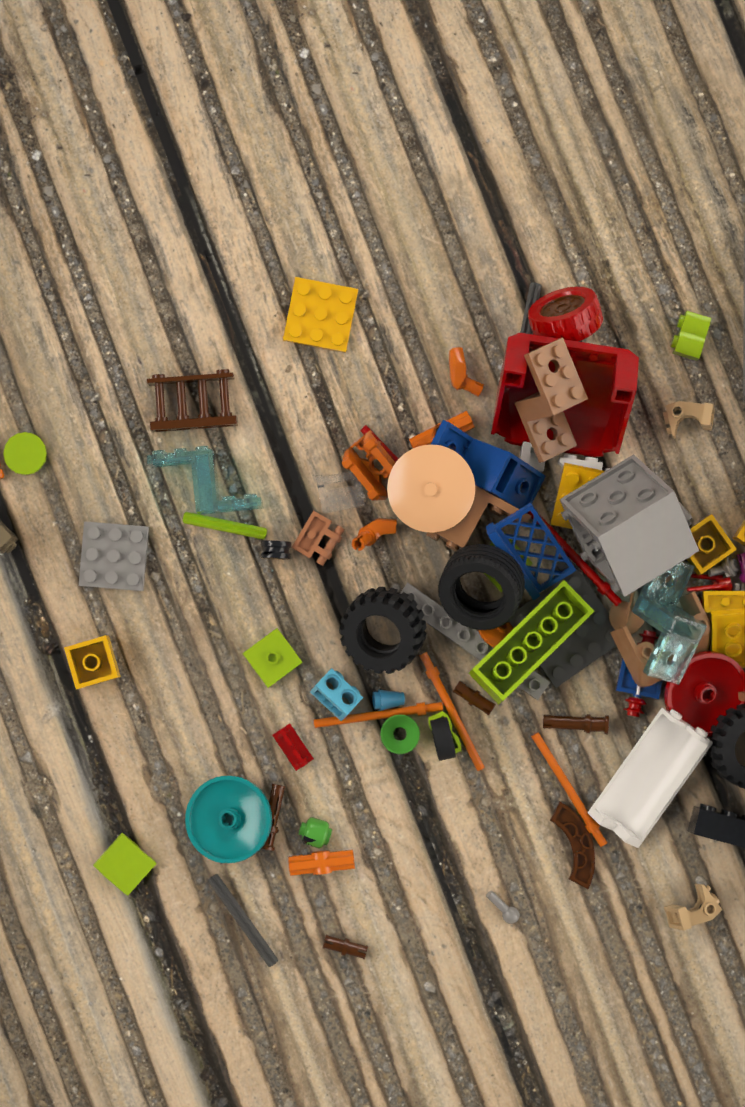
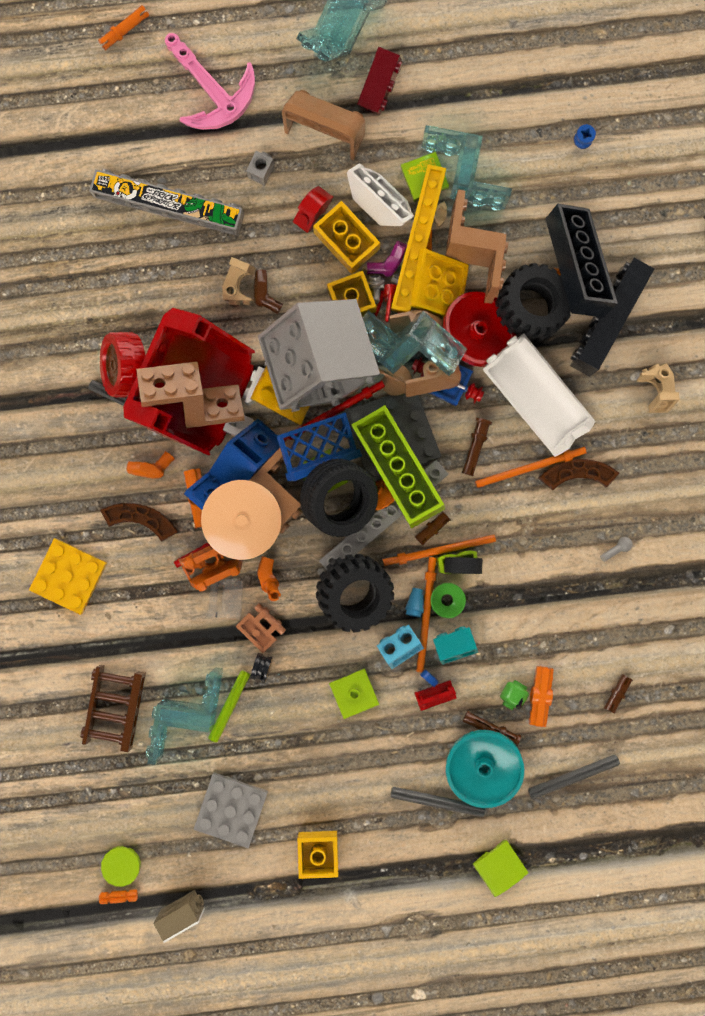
camera: 75 degrees left, 0 degrees up
lime brick [670,311,711,361] -> none
none -> reddish brown tile [100,503,179,542]
none -> reddish brown arm [254,269,283,315]
none -> dark grey axle [390,787,486,817]
none -> blue tile [420,669,439,687]
none -> teal brick [433,626,479,665]

